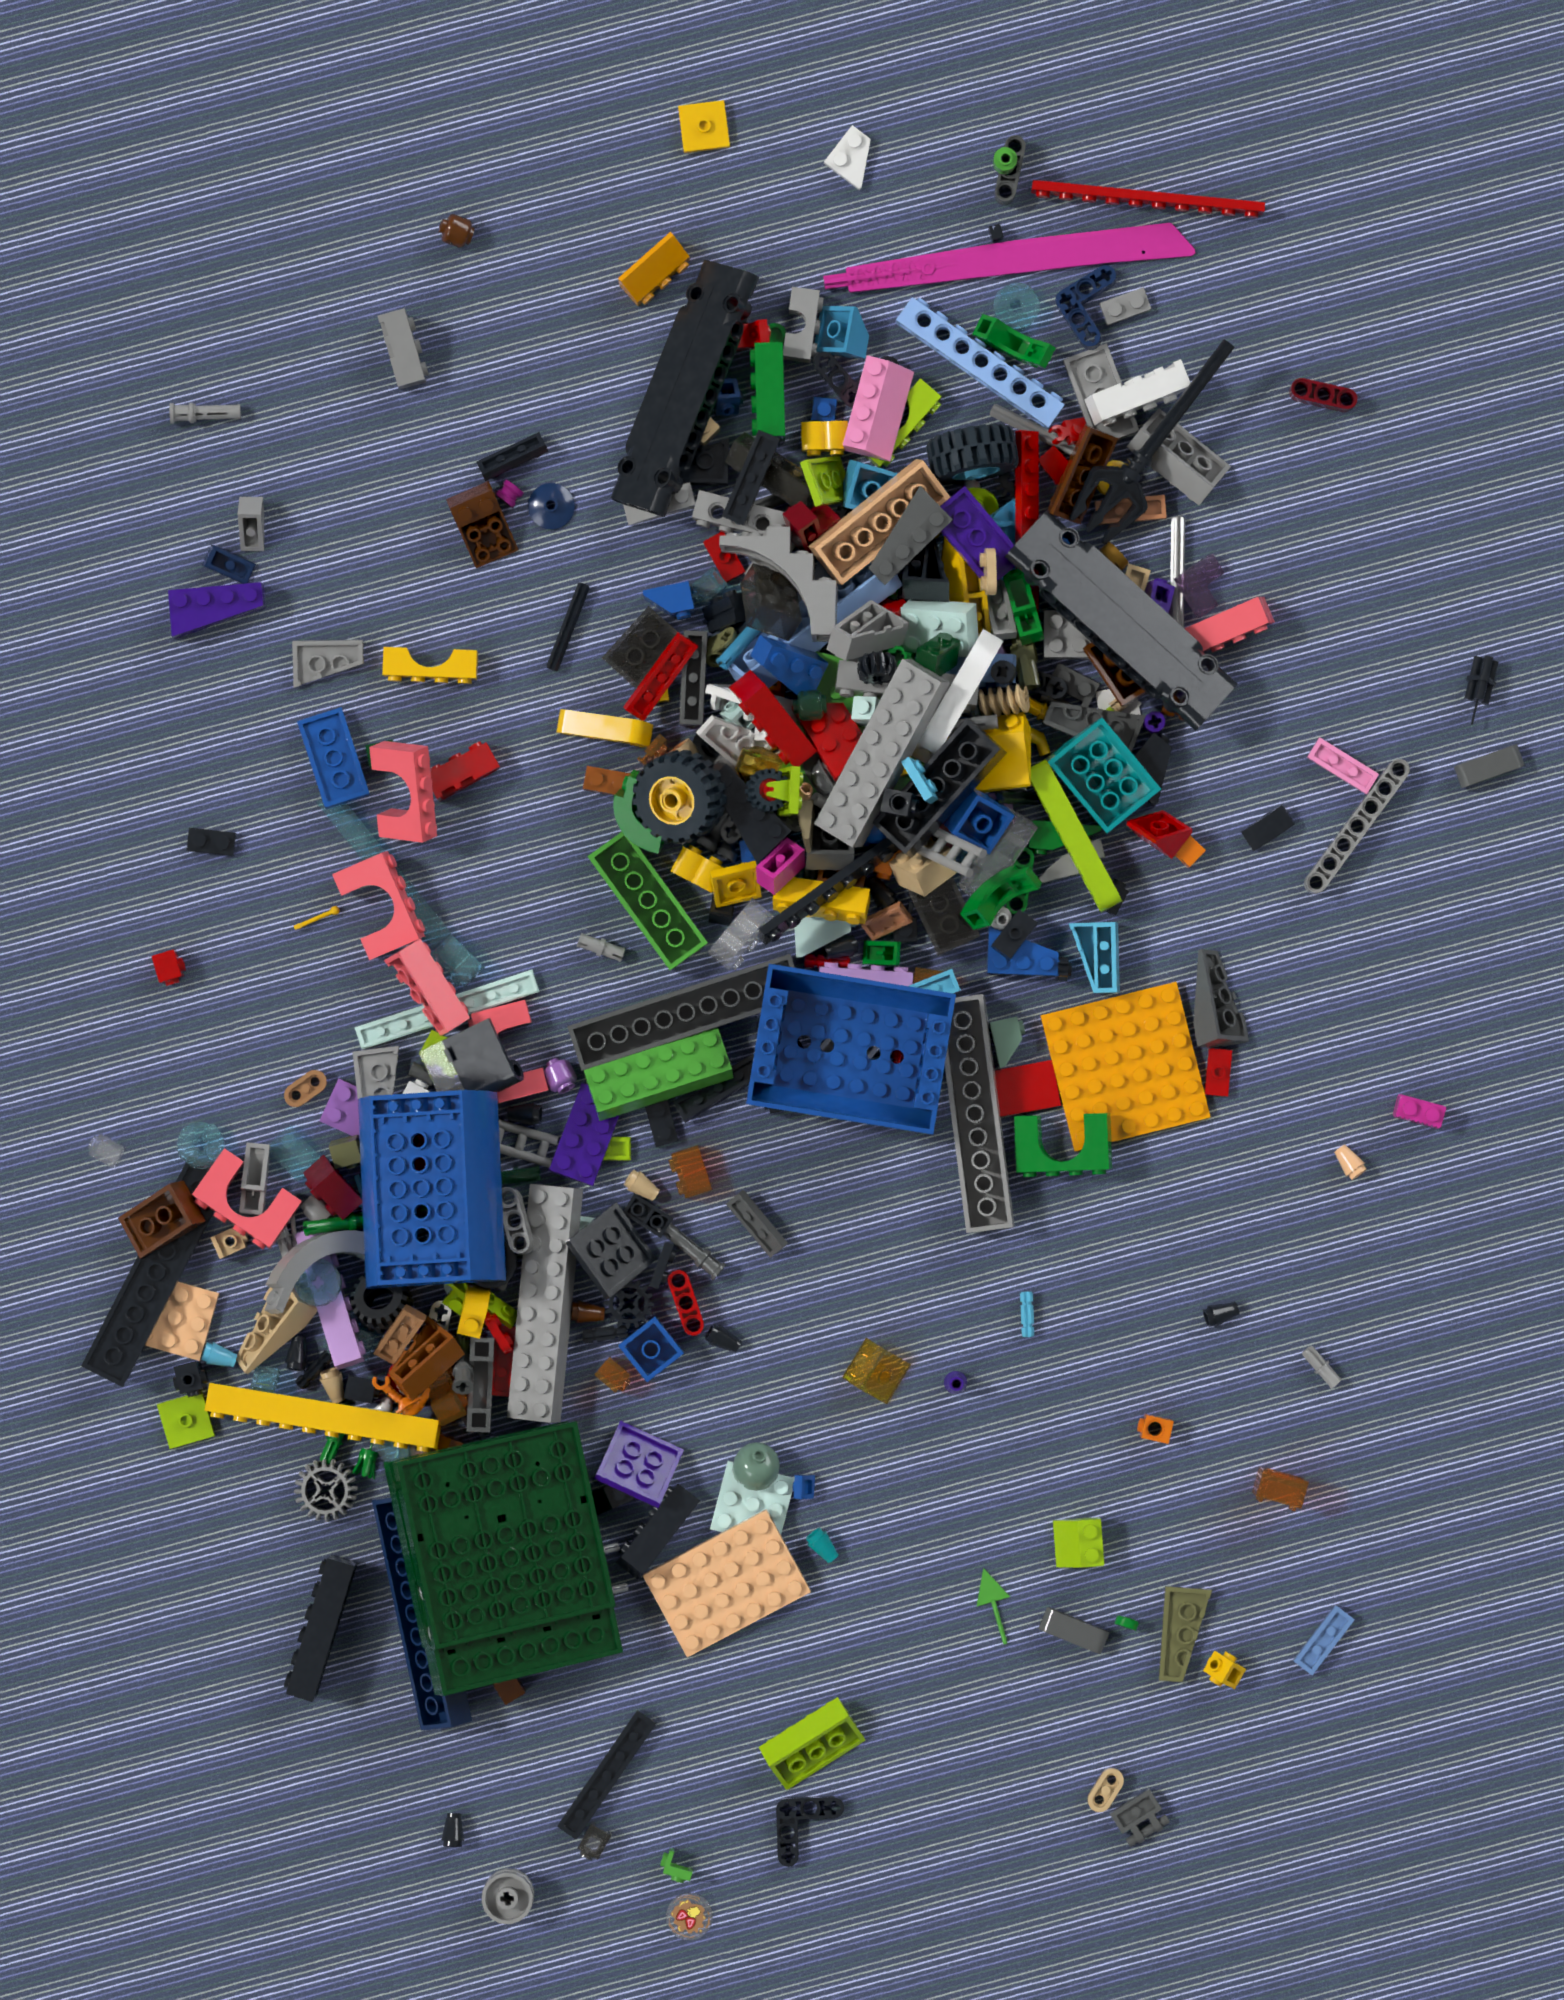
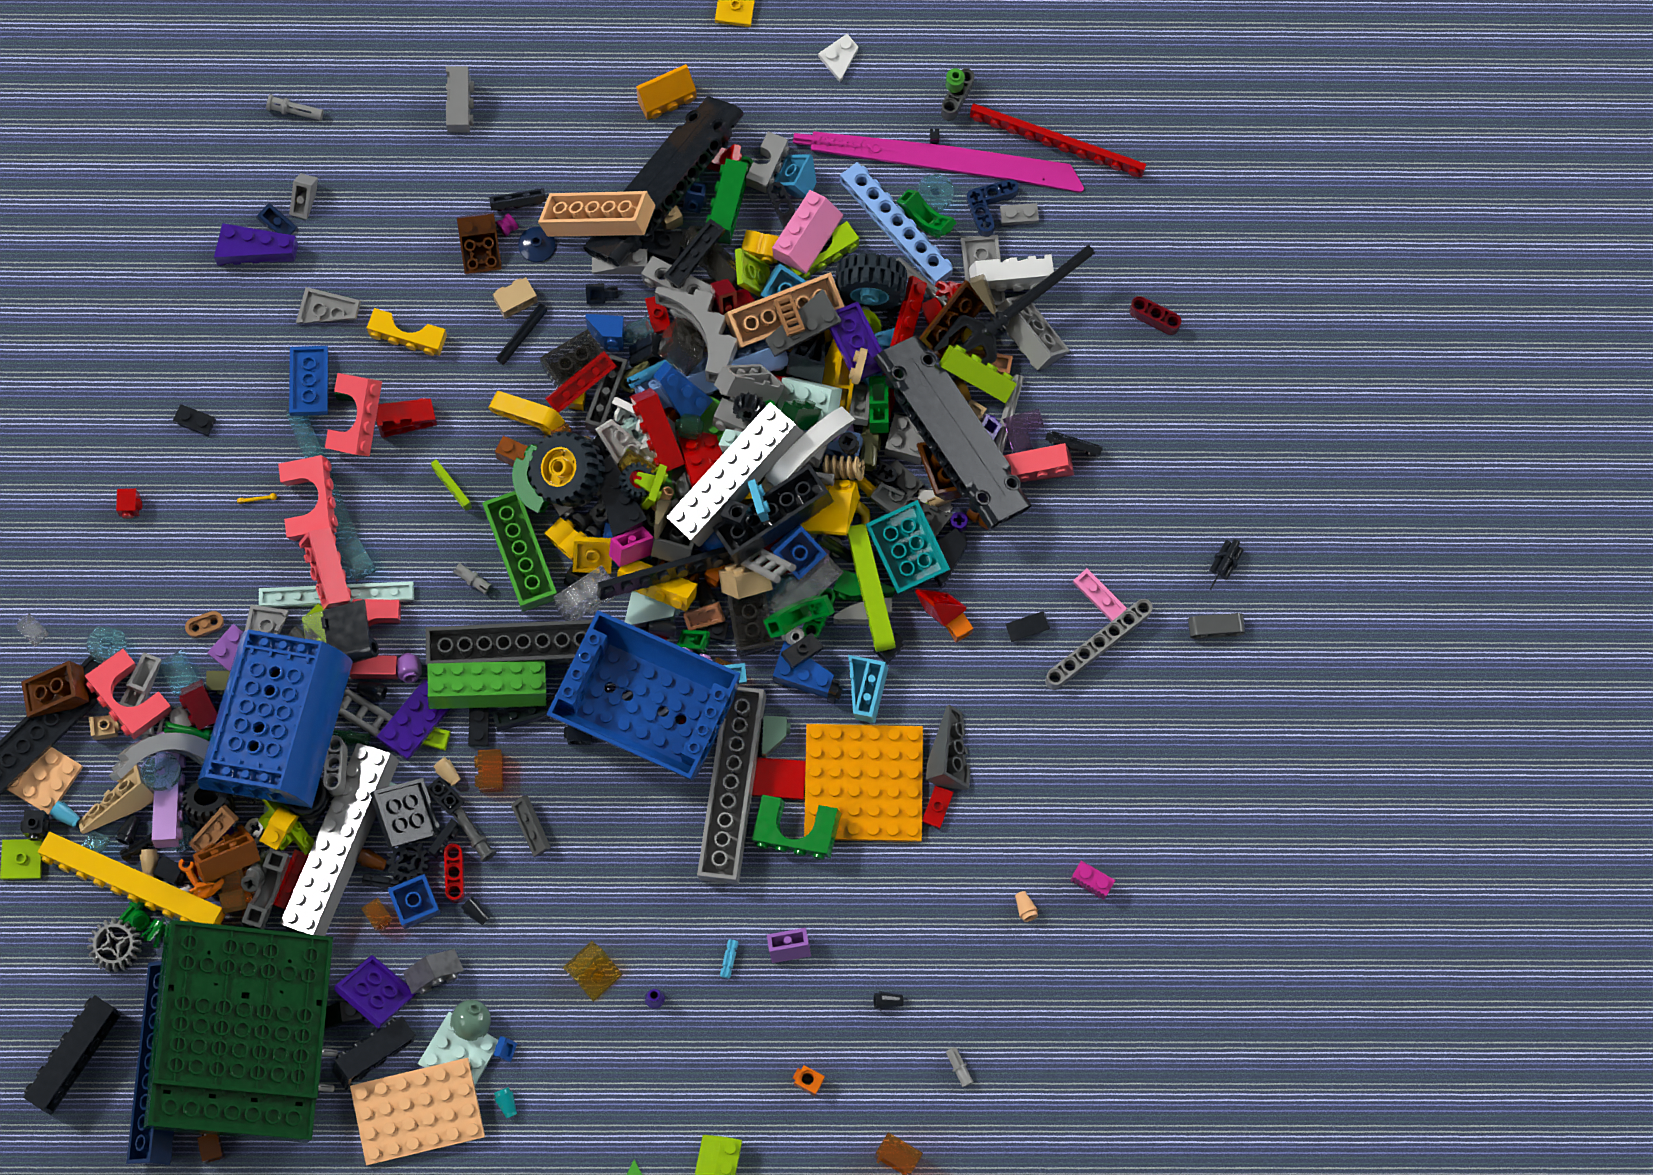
camera: 15 degrees right, 15 degrees down
reddish brown head [438,214,475,248] -> none
red plate [484,1311,514,1355] -> none
blue plate [811,397,837,422] -> none
none -> green tile [129,910,150,931]
none -> flat silver brick [403,949,464,994]
none -> lime tile [431,459,472,511]
none -> tan brick [493,277,538,319]
none -> light nougat brick [538,191,656,237]
none -> black plate [586,283,618,304]
none -> medium lavender brick [767,928,811,963]
none -> medium nougat slope [773,294,805,337]
none -> lime brick [939,345,1017,403]
none -> dark tan slope [970,274,996,314]
none -> black wing [1045,430,1103,457]

